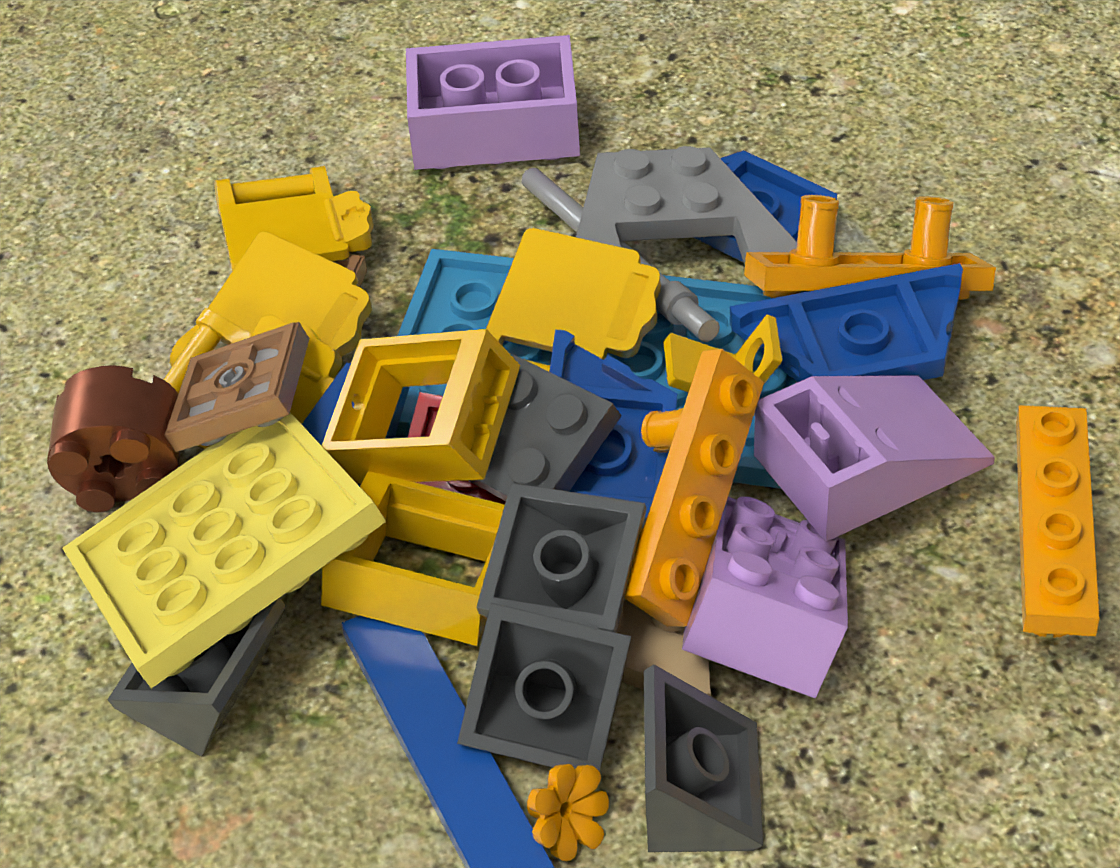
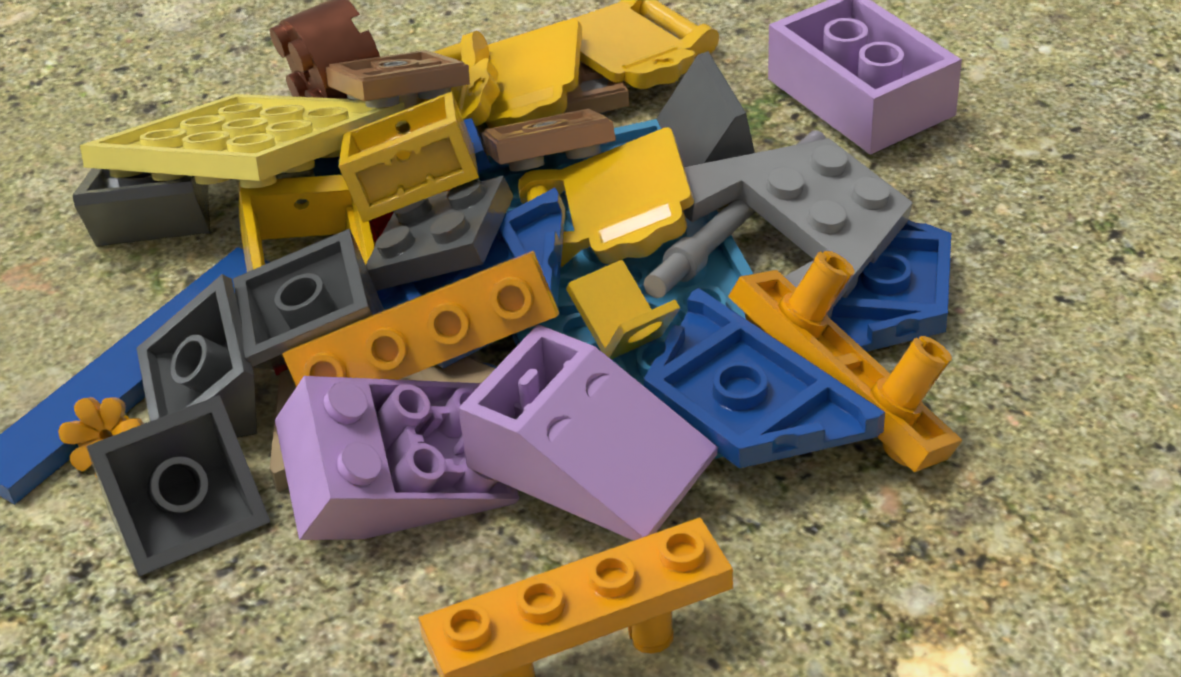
camera: 60 degrees right, 5 degrees down
none -> medium nougat piece [482,109,616,171]
none -> dark grey slope [657,51,755,167]

